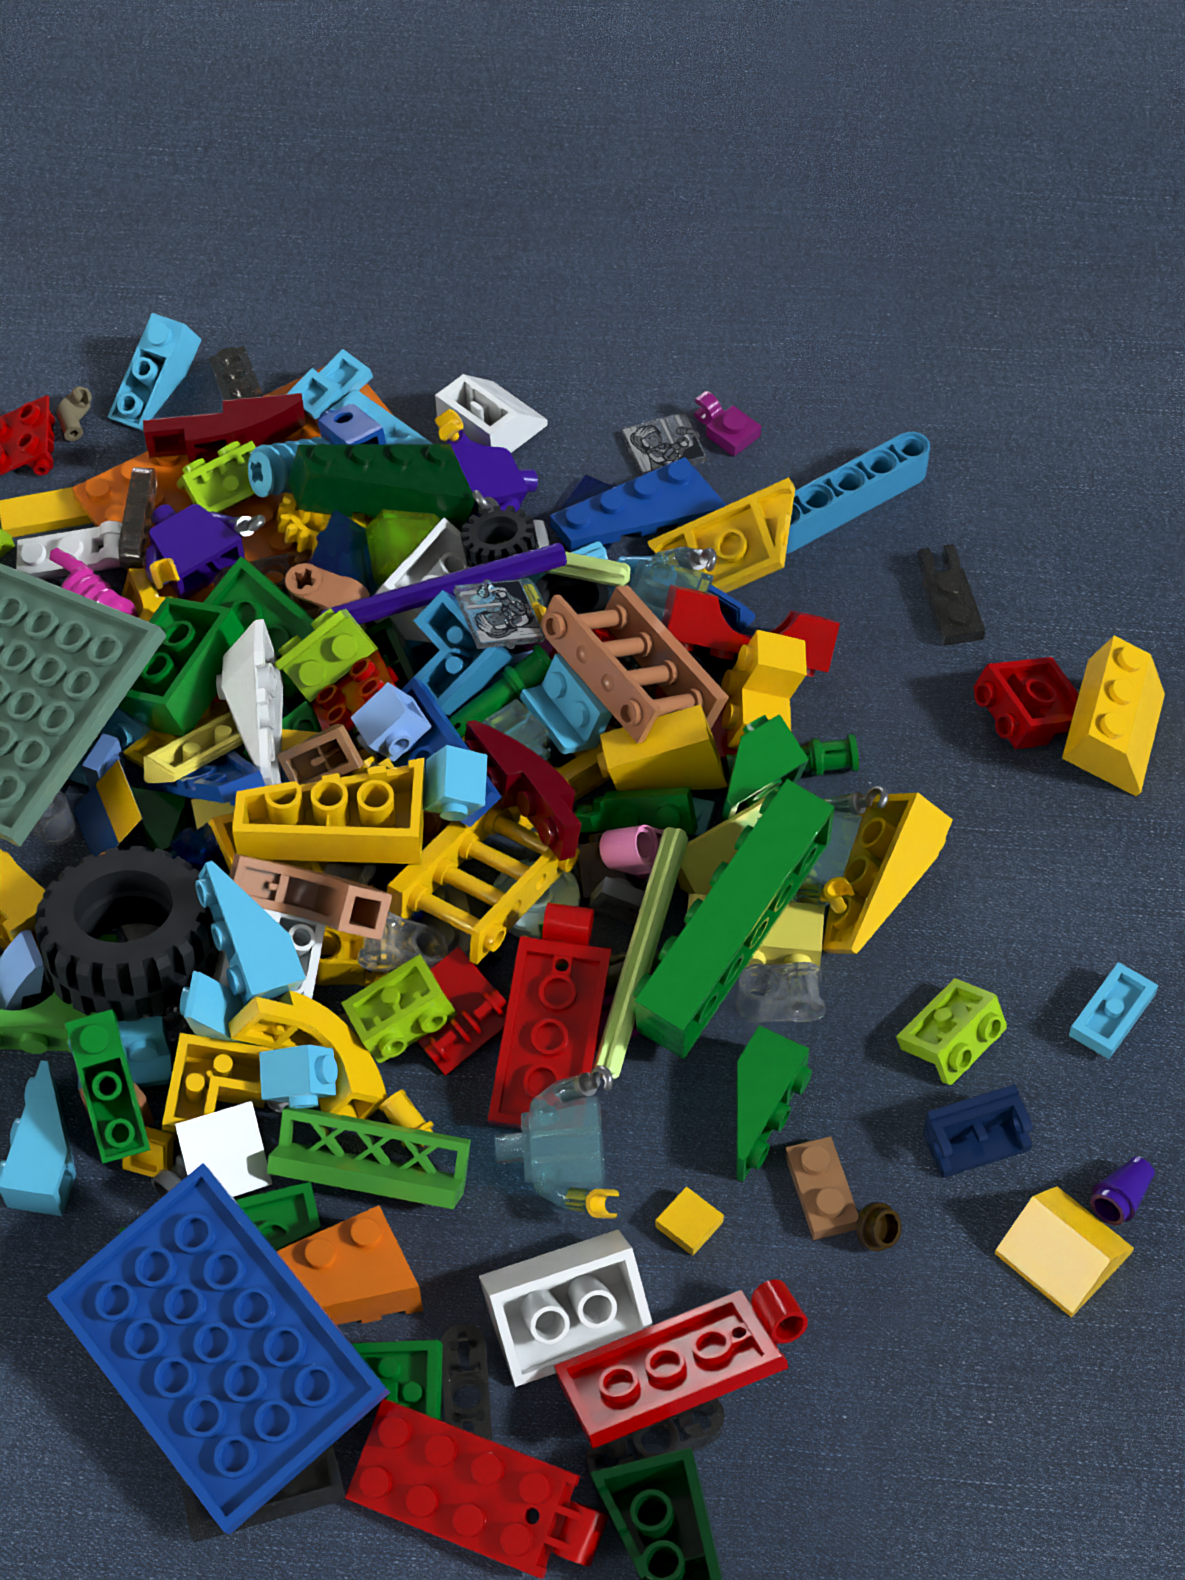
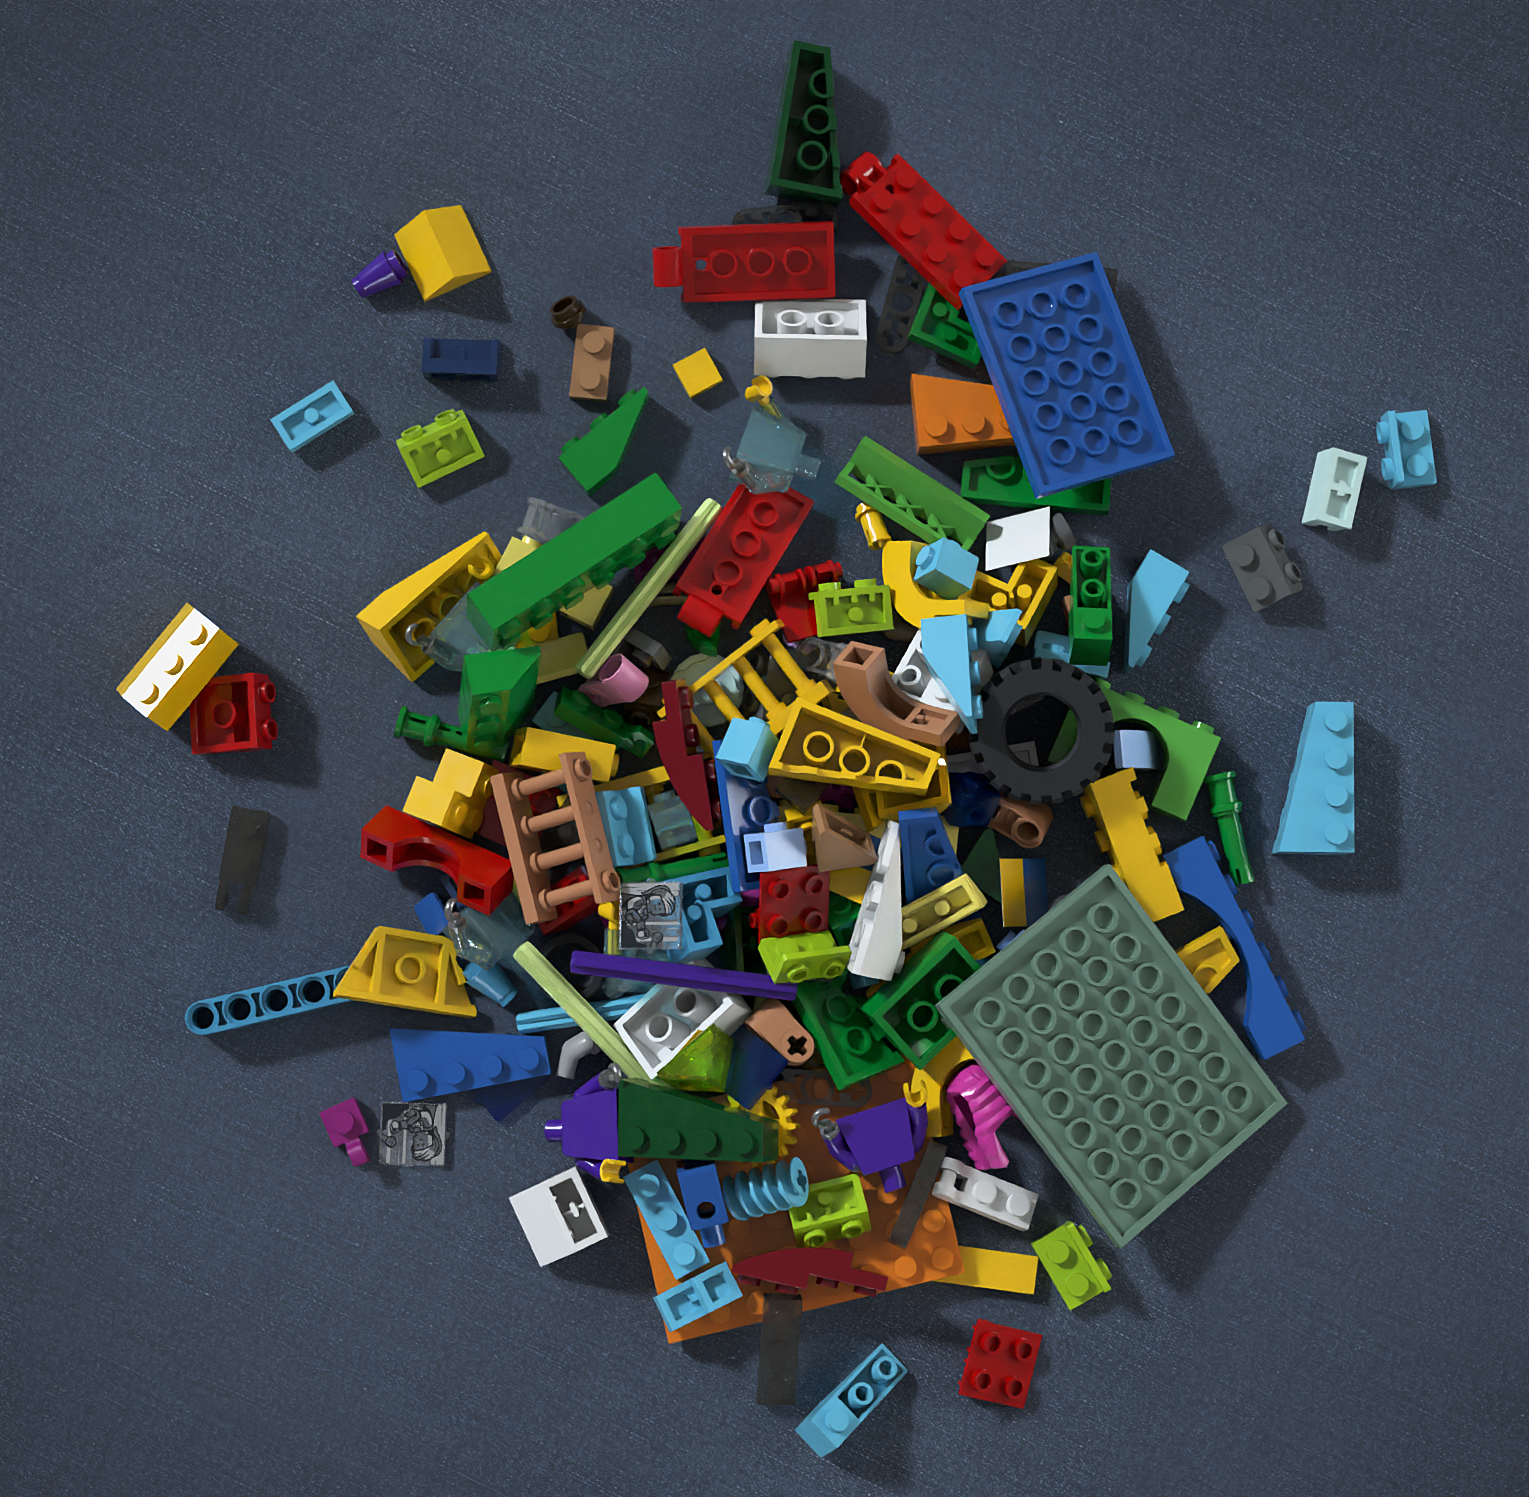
camera: 165 degrees left, 30 degrees up
dark tan arm [56,387,92,441] -> none
black tyre [461,505,539,568] -> none

